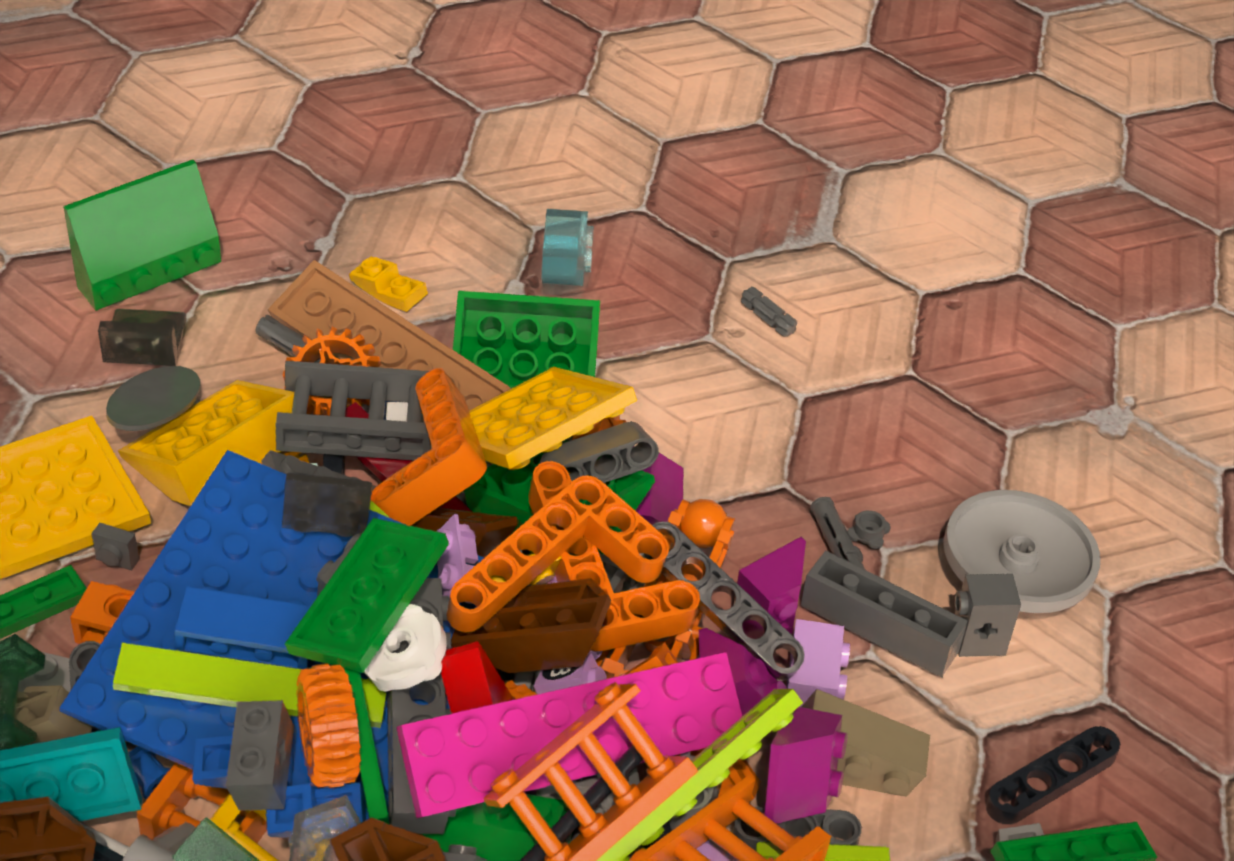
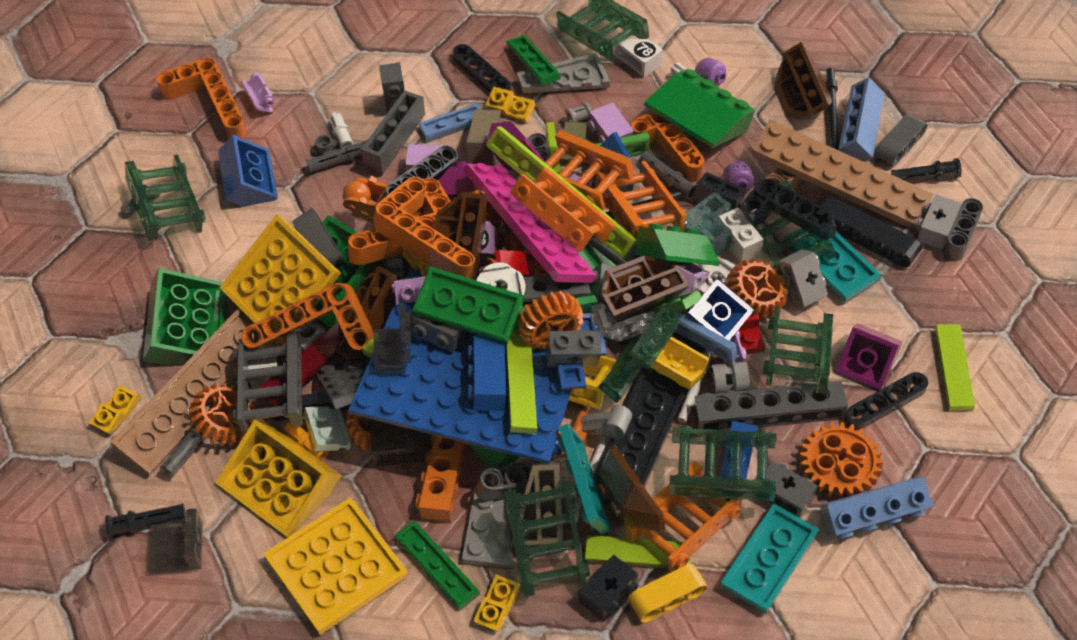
camera: 90 degrees left, 10 degrees up
slope [63,159,221,311] -> none
dark grey plate [92,522,139,571] -> none
dark grey shield [106,366,200,431] -> none
clear light blue brick [541,209,594,286] -> none
magenta slope [737,537,806,639] -> none
light grey dish [944,490,1101,613] -> none
none -> black pin [105,503,187,538]
none -> clear green fence [125,154,206,241]
none -> orange beam [156,57,247,139]
none -> blue slope [218,135,278,207]
none -> lavender hinge [241,73,274,114]
none -> white axle [329,112,354,149]
none -> medium blue tile [418,103,481,143]
none -> yellow slope [485,87,536,123]

